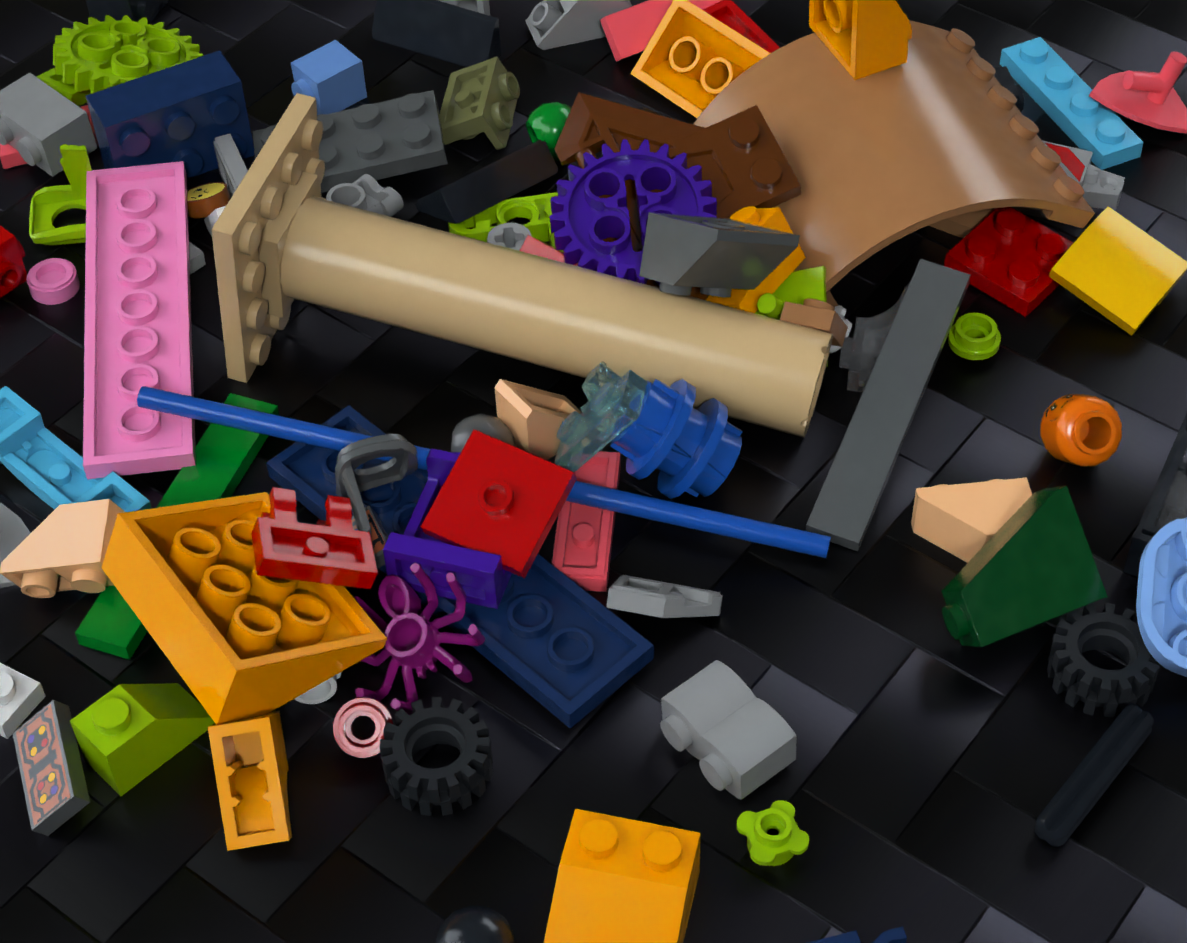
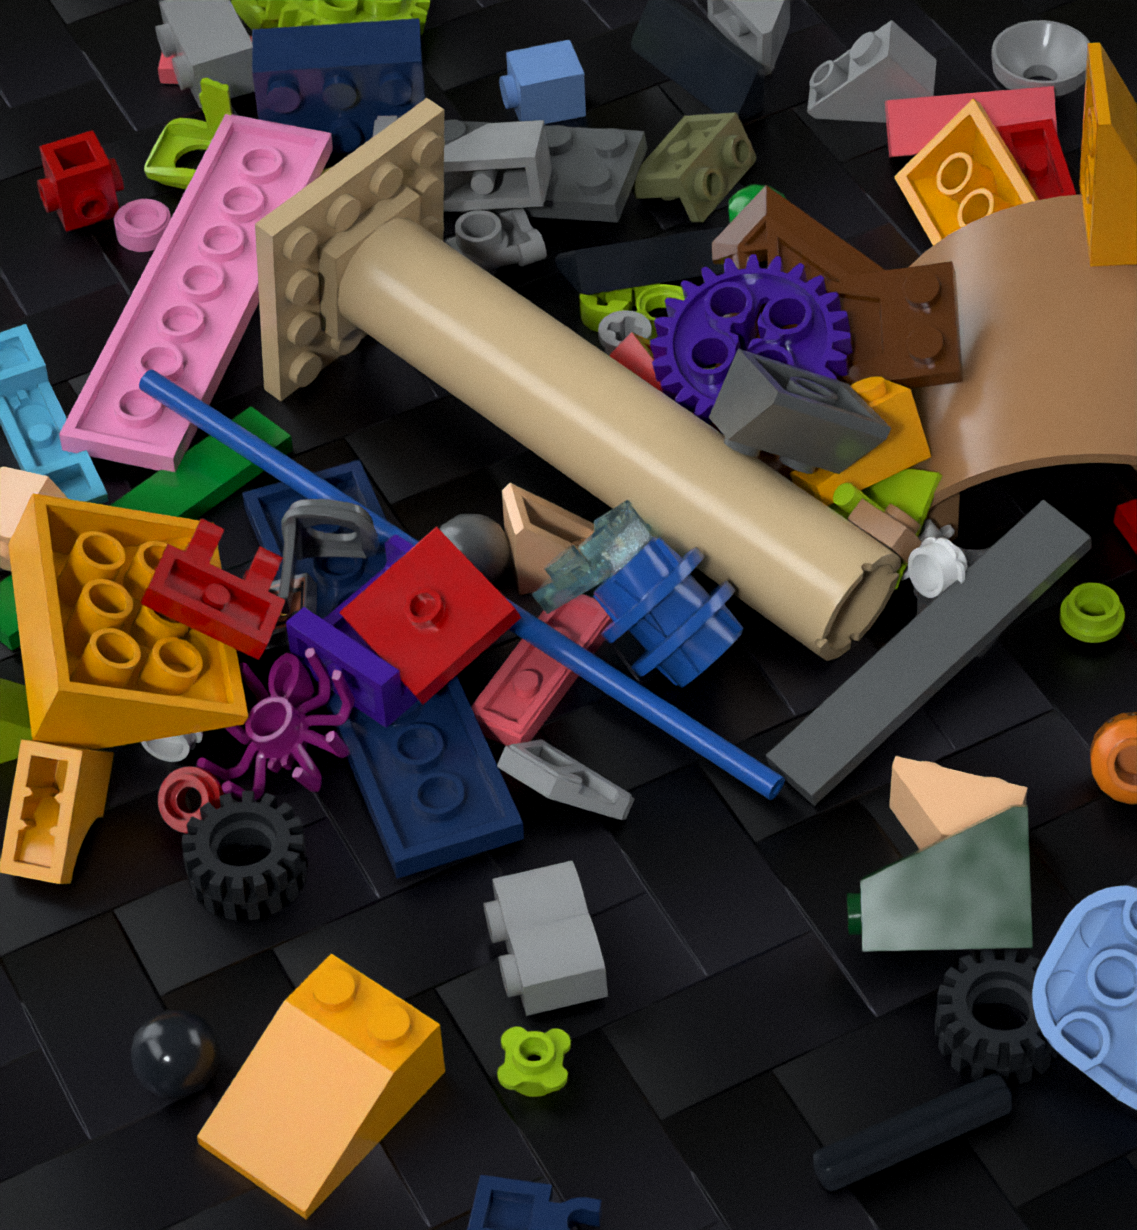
camera: 25 degrees right, 0 degrees up
none -> light grey slope [444,120,552,212]
none -> white plate [908,537,967,598]

